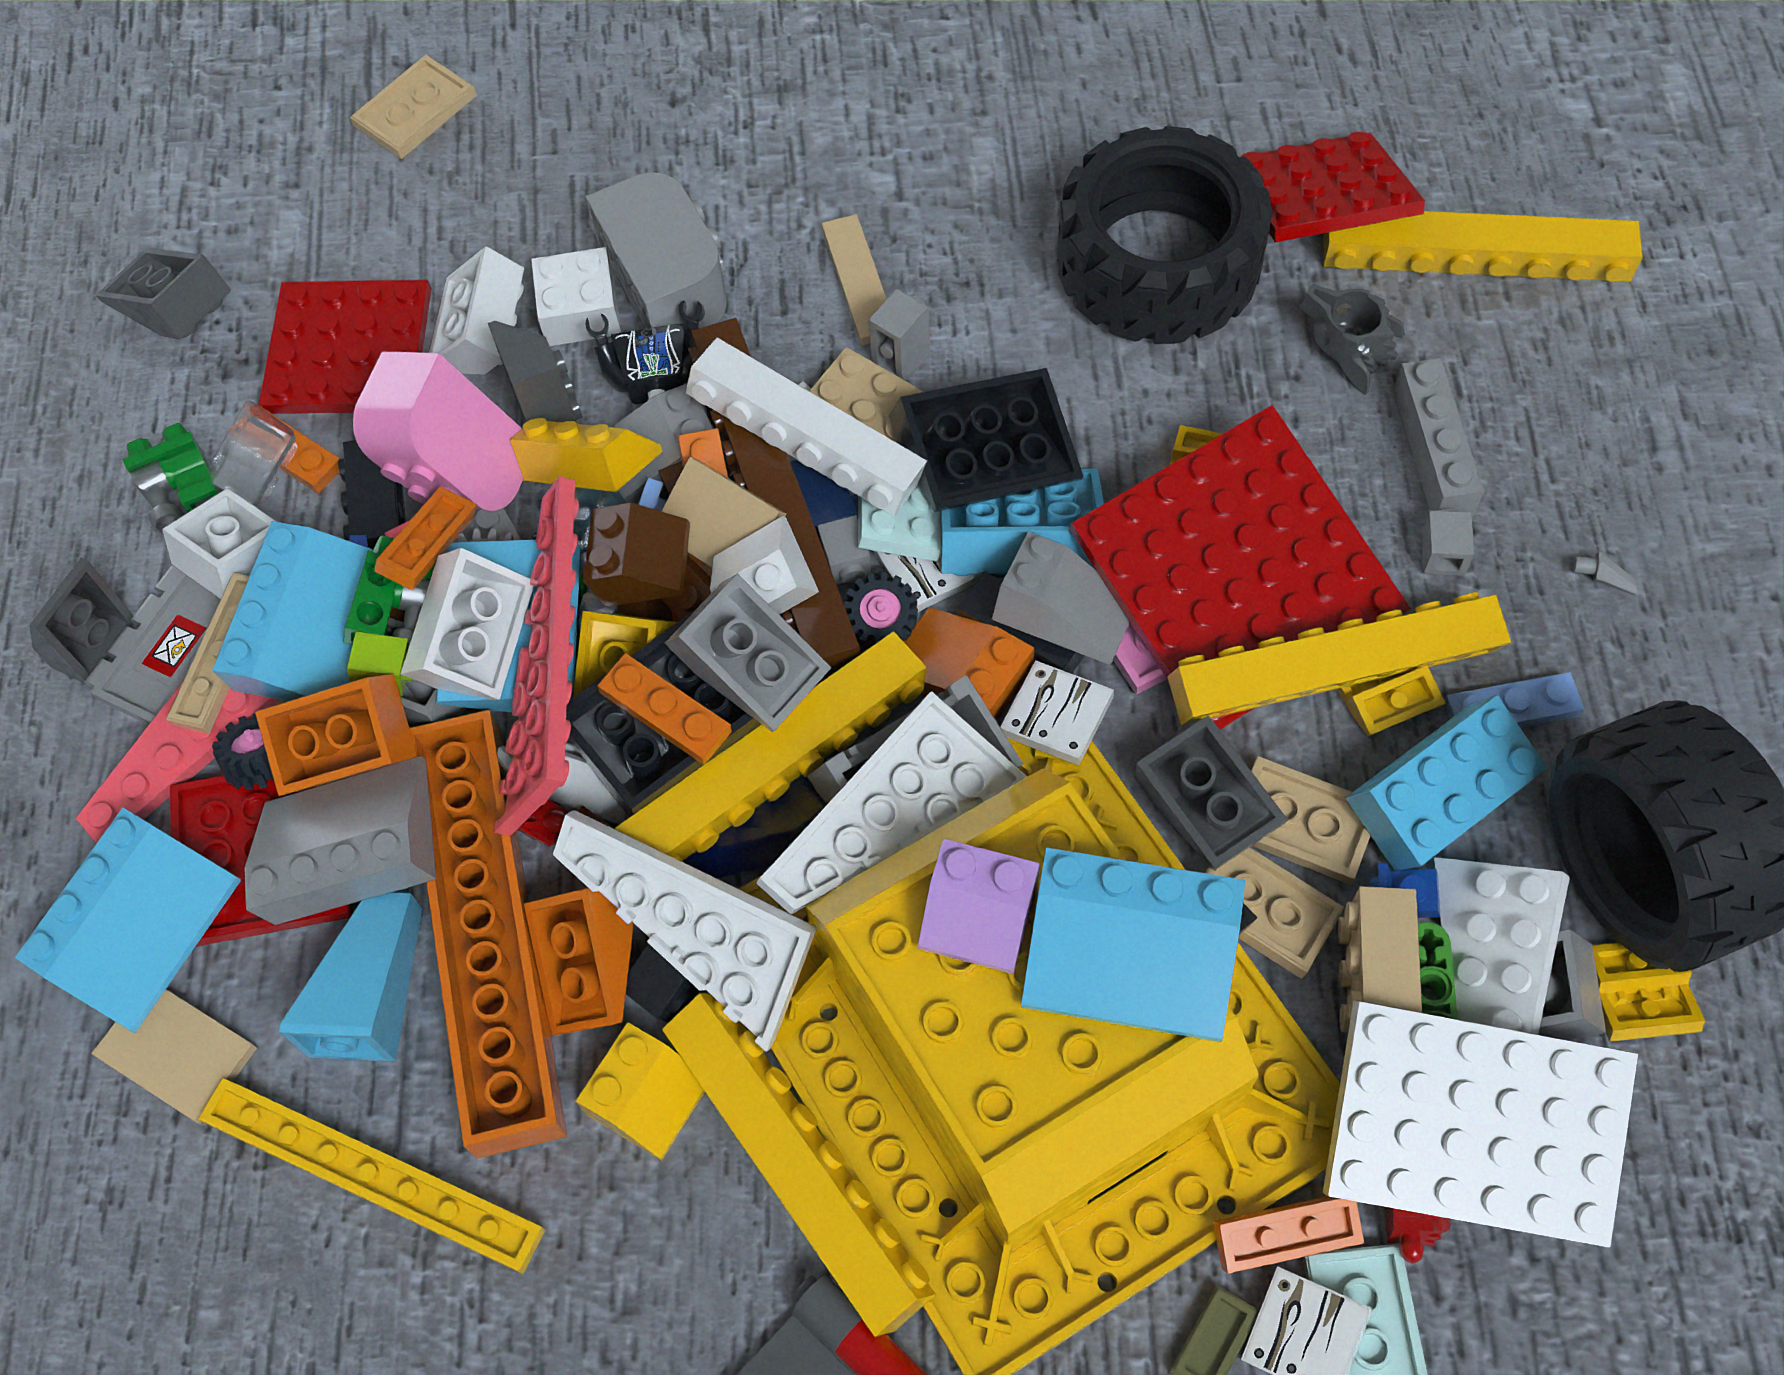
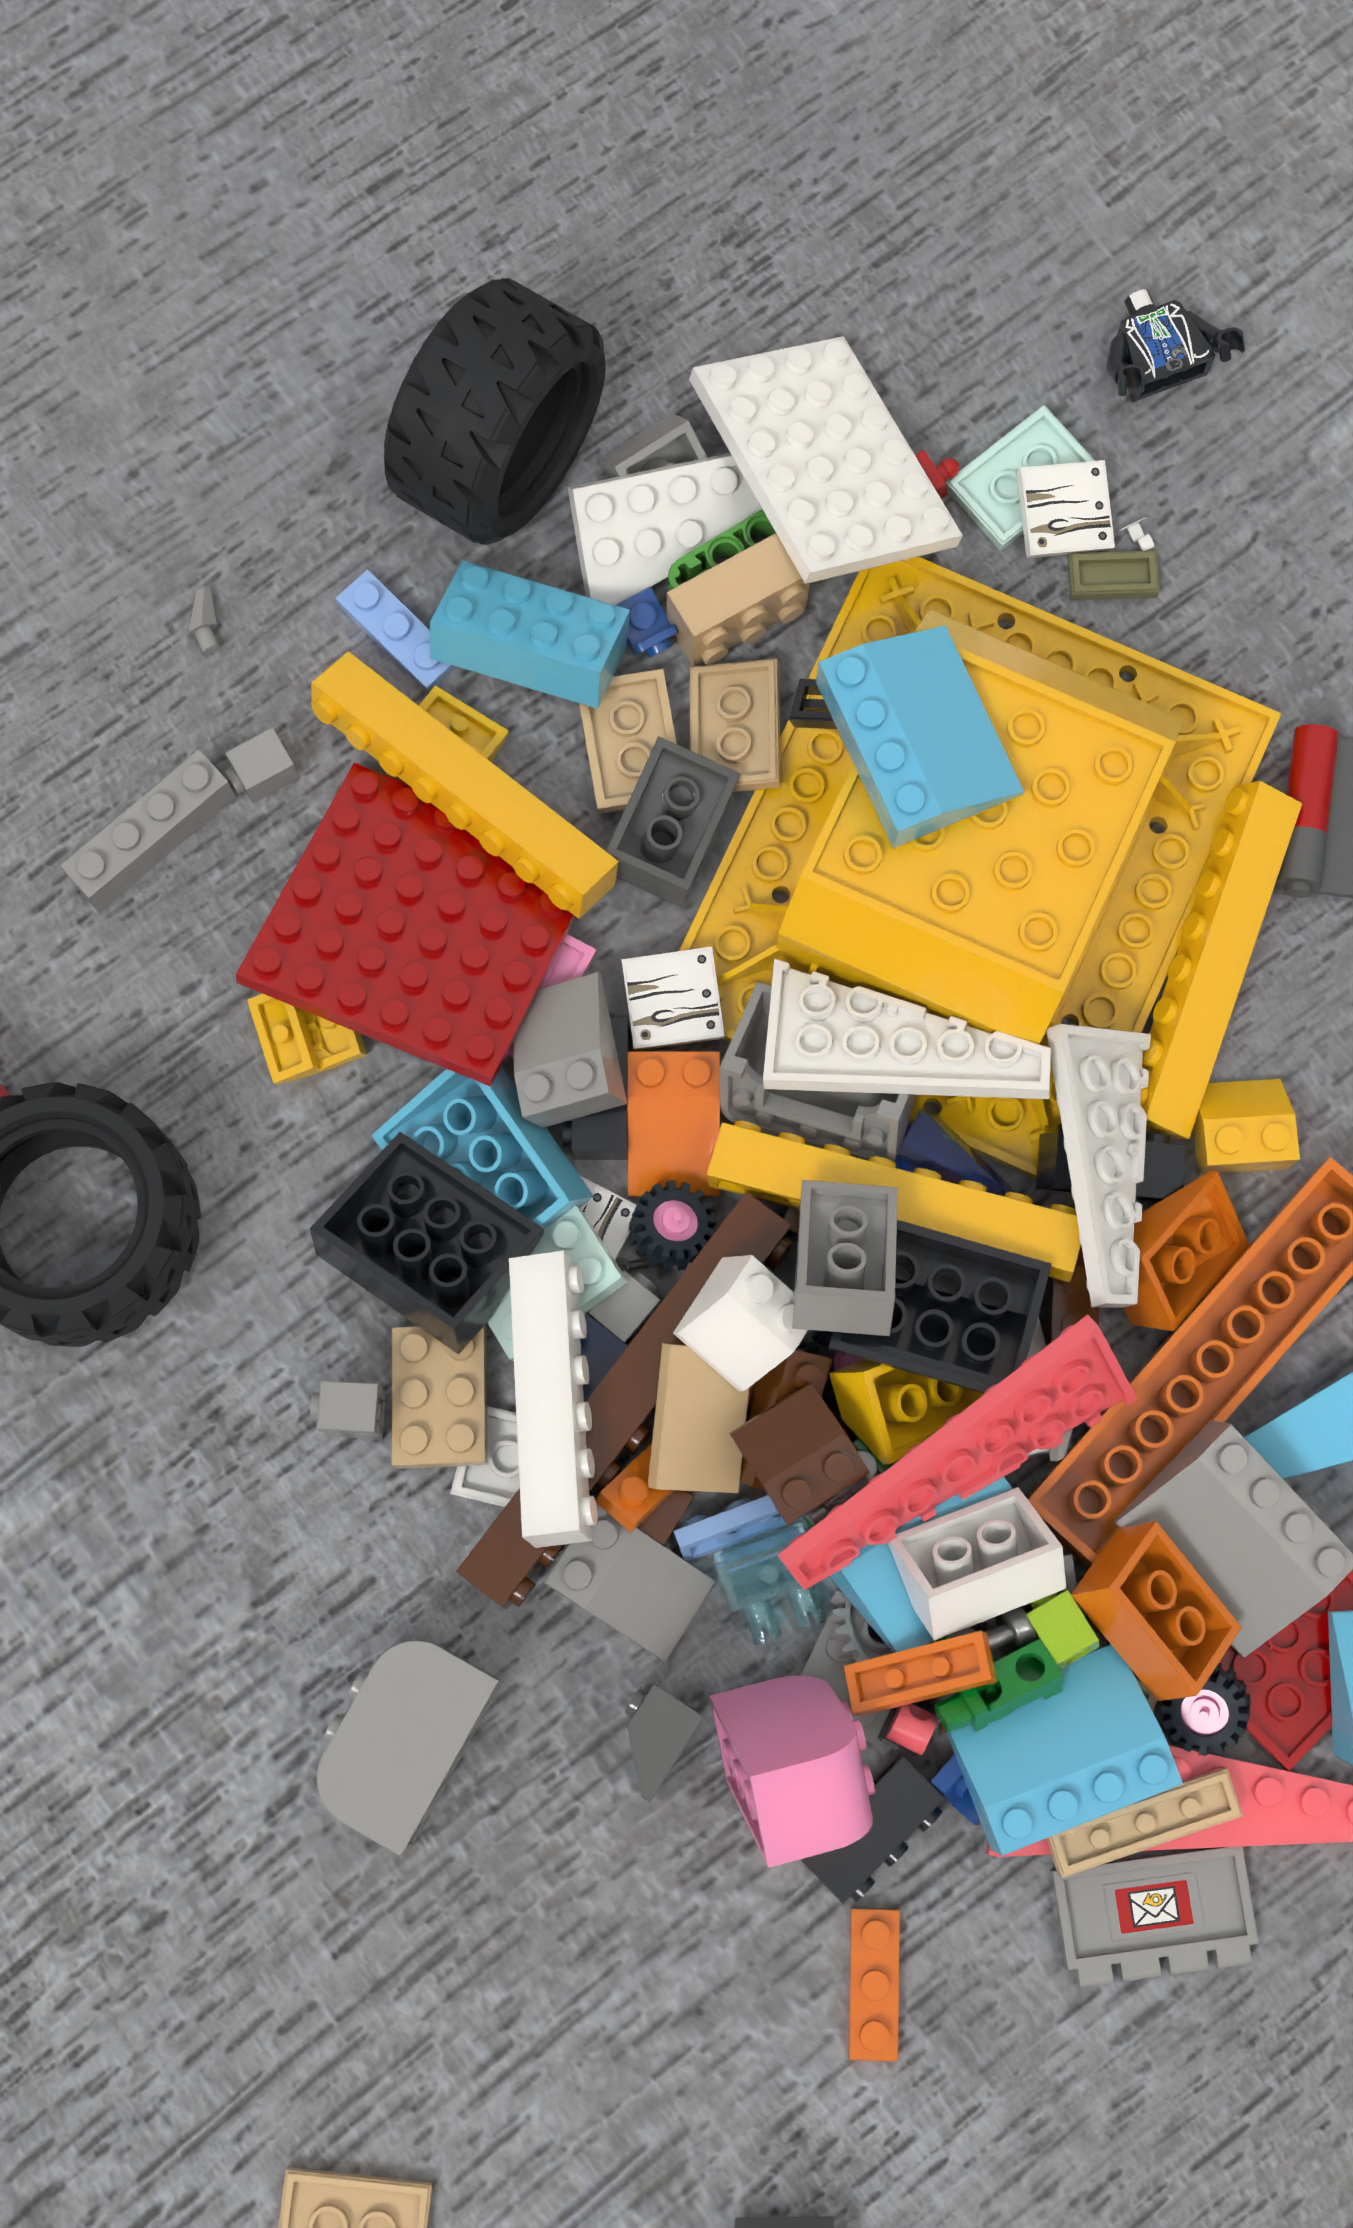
camera: 130 degrees left, 15 degrees up
dark grey slope [29,557,134,683] -> none
green hips [122,423,221,534] -> none
white brick [162,488,277,599] -> none
clear slope [209,399,298,506] -> none
red plate [258,280,432,414] -> none
white slope [429,246,524,375] -> none
yellow slope [510,418,663,492] -> none
white brick [531,247,621,346] -> none
black torso [585,301,705,404] -> none
orange plate [597,653,732,765] -> none
tan tile [821,214,887,346] -> none
lavender slope [918,839,1040,974] -> none
plate [1213,1196,1364,1274] -> none
dark grey piece [1298,284,1405,395] -> none
yellow slope [1592,943,1705,1041] -> none

